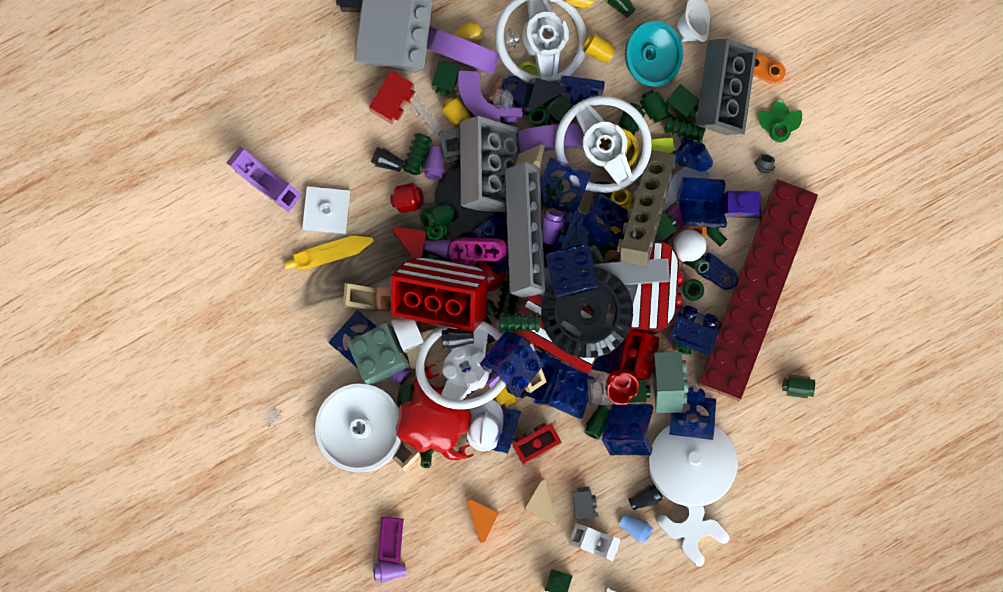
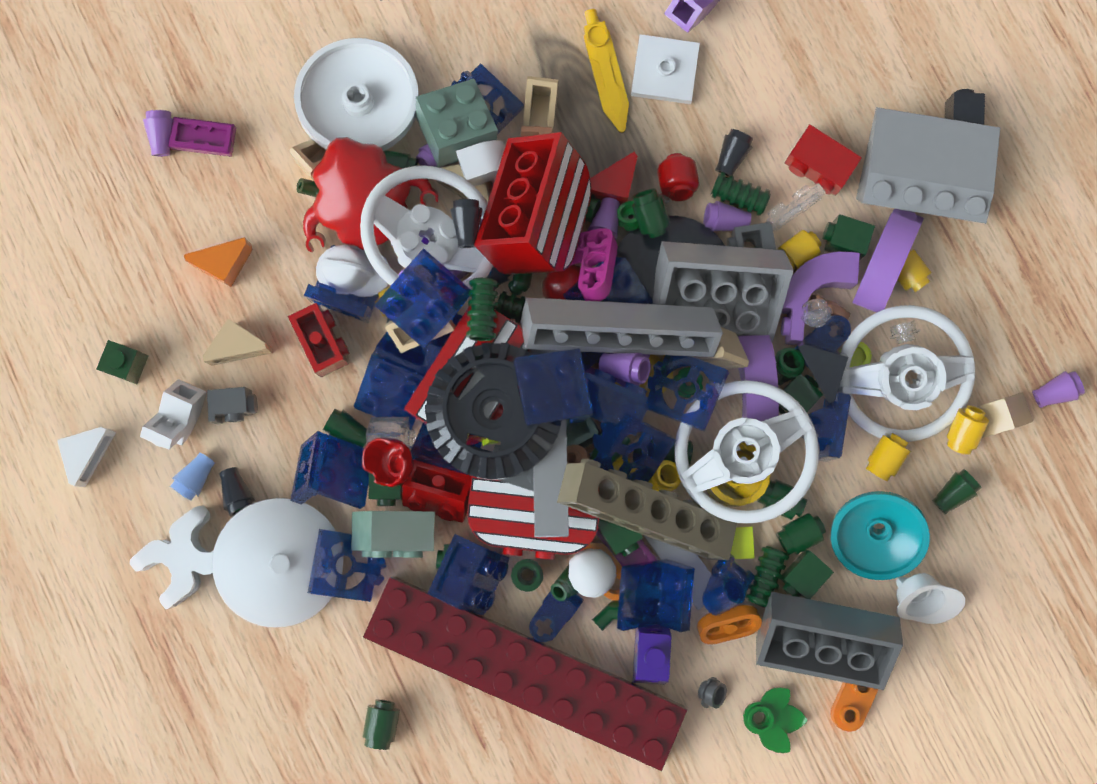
camera: 90 degrees right, 0 degrees up
none -> orange plate [697,605,762,645]

